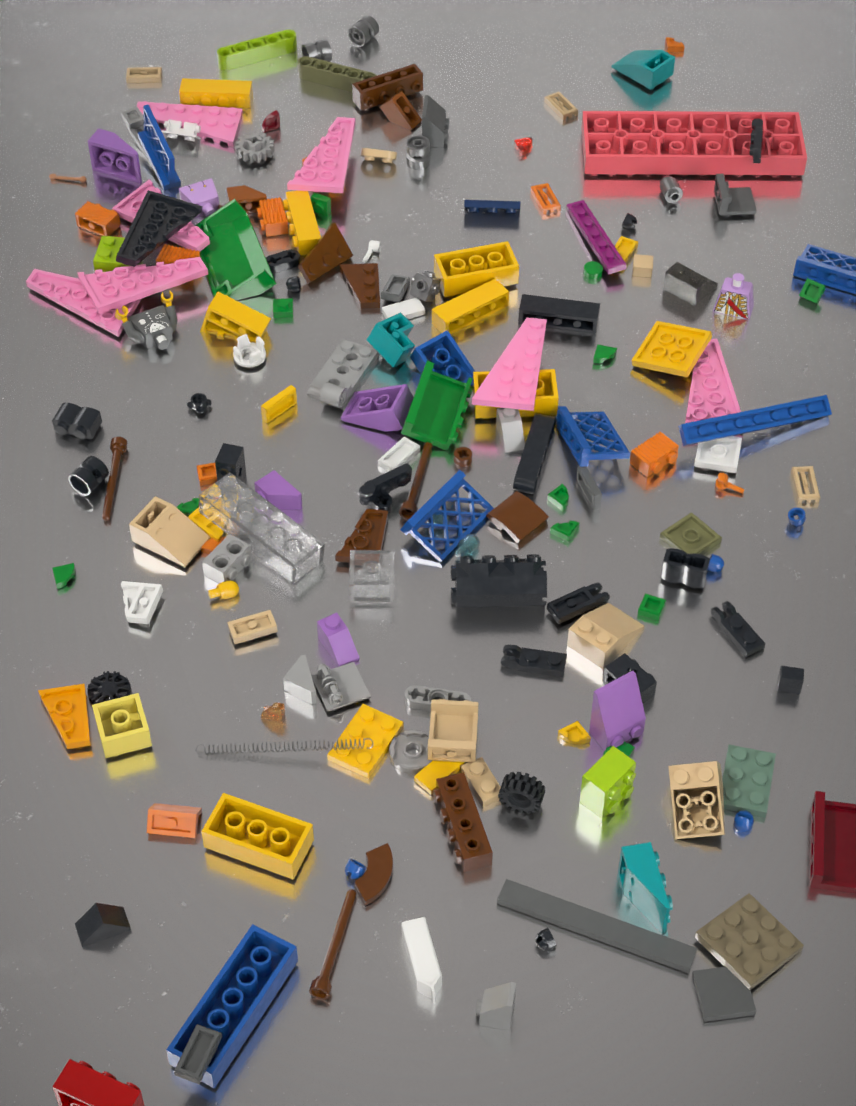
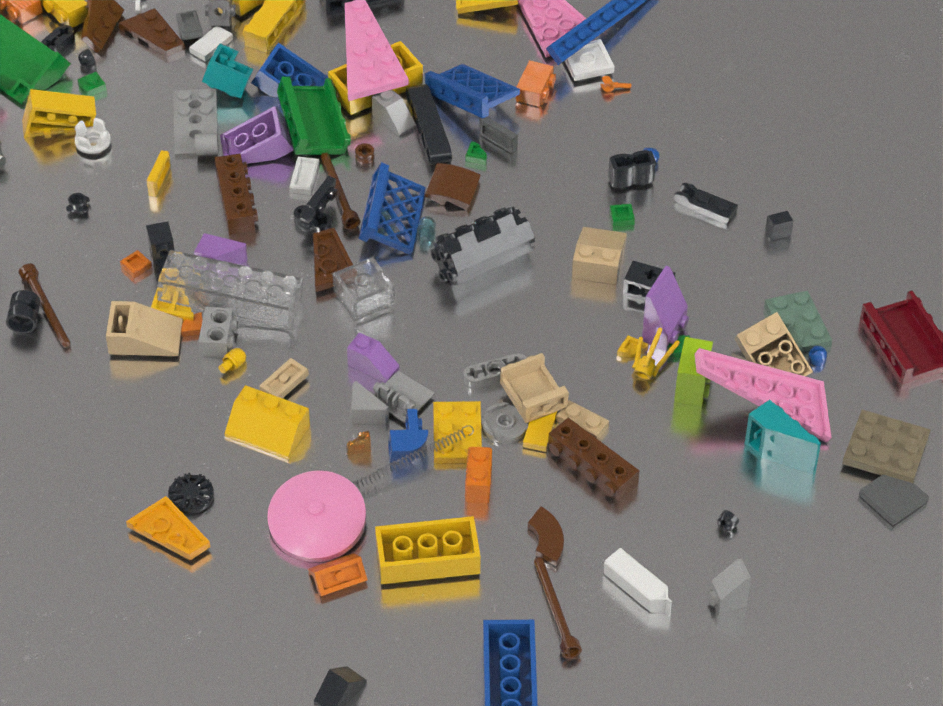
camera: 30 degrees left, 0 degrees up
green tile [52,563,75,589] -> none
light yellow brick [92,693,152,758] -> none
white wing [121,581,164,624] -> none
green tile [176,498,204,517] -> none
blue hinge [344,858,367,880] -> none
dark grey tile [497,879,697,974] -> none
black tyre [498,772,546,814] -> none
black hinge [501,644,567,677] -> none
black hinge [546,582,610,624] -> none
green tile [550,520,580,541] -> none
green tile [593,345,617,363] -> none
olive tile [660,512,722,555] -> none
blue hinge [788,508,806,527] -> none
tan tile [791,466,820,503] -> none
none -> reddish brown brick [215,153,258,235]
none -> yellow slope [224,385,310,460]
none -> bright pink dish [267,471,366,563]
none -> blue brick [388,409,428,463]
none -> orange brick [465,446,492,504]
none -> yellow plant [632,327,680,380]
none -> bright pink wing [695,348,832,443]

